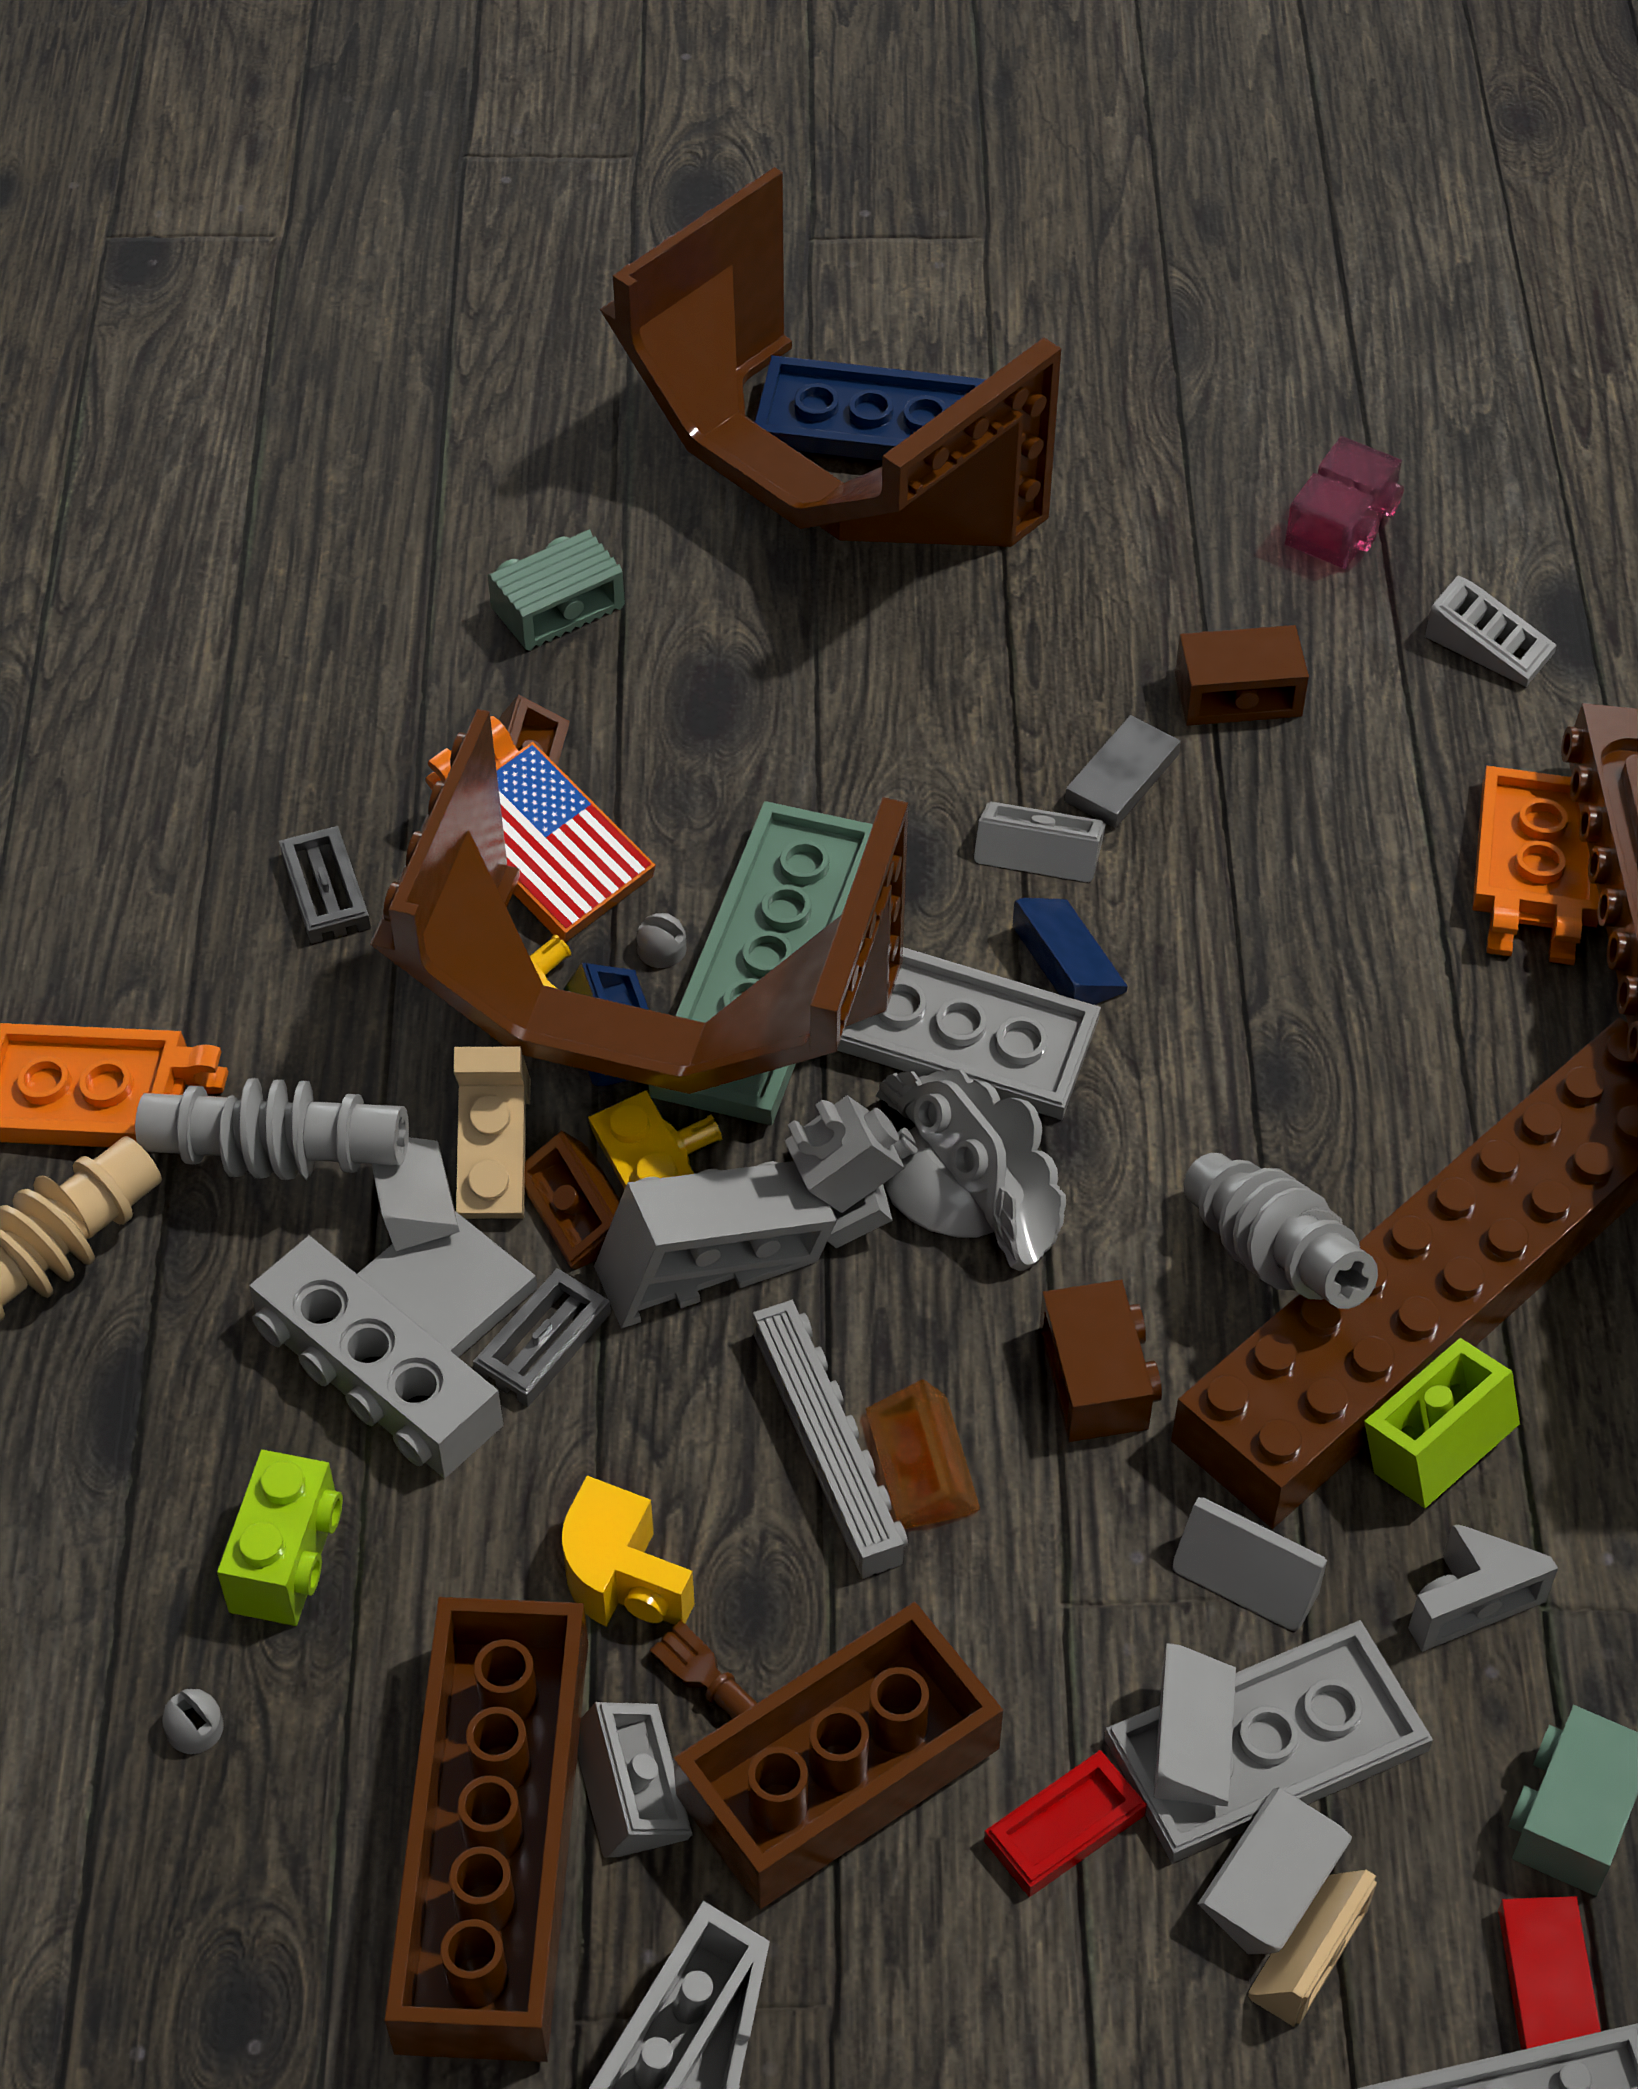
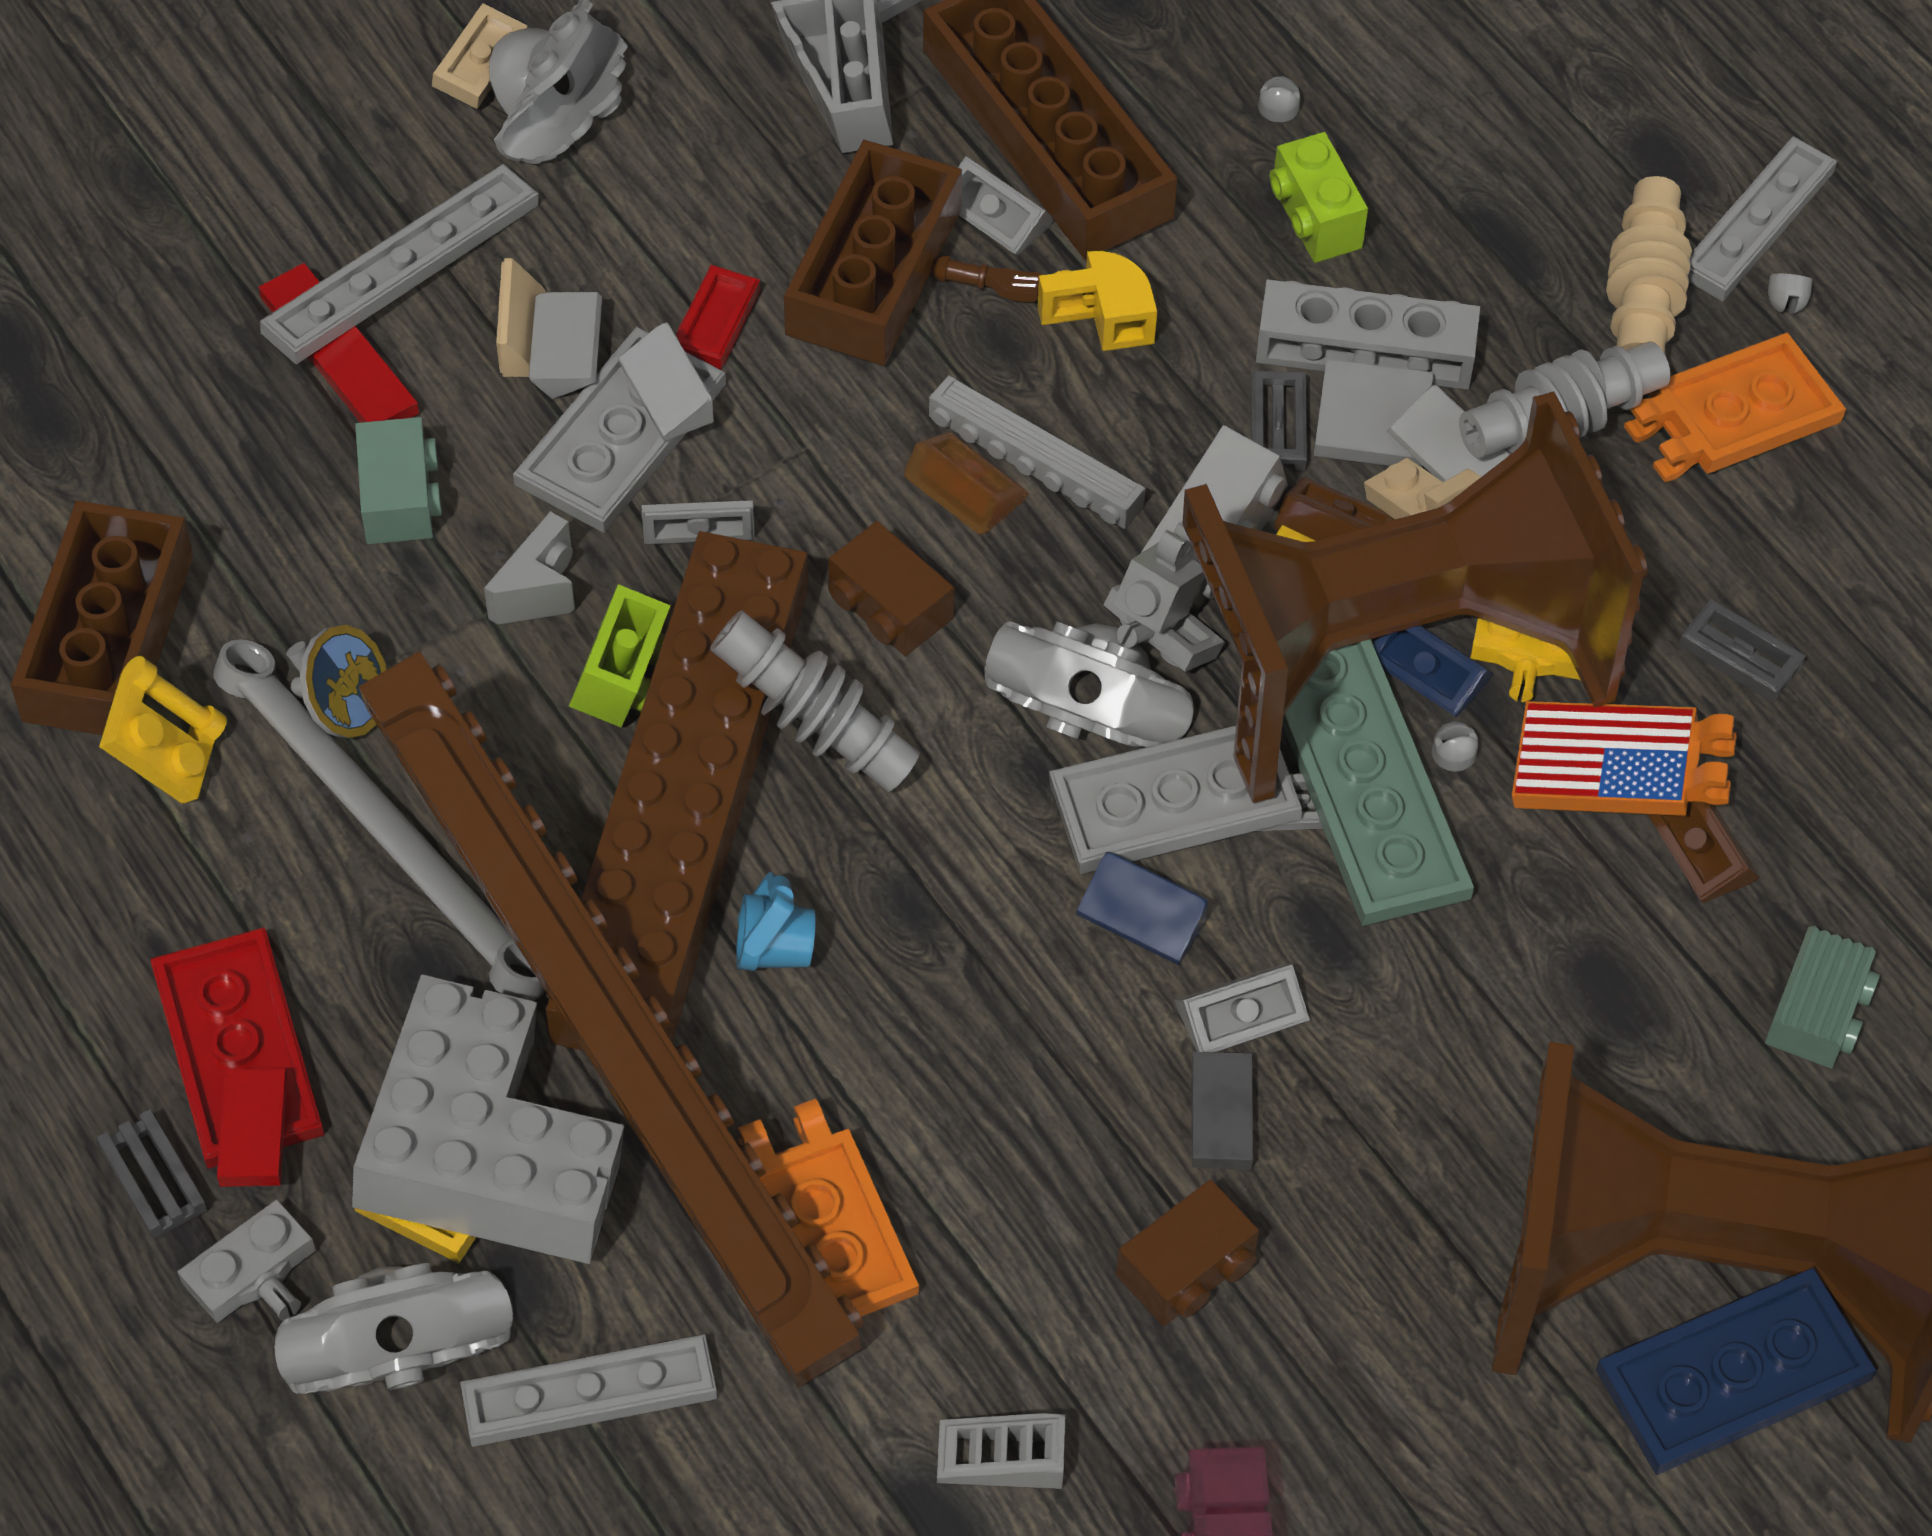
camera: 145 degrees right, 5 degrees up
none -> dark azure piece [736,872,815,971]

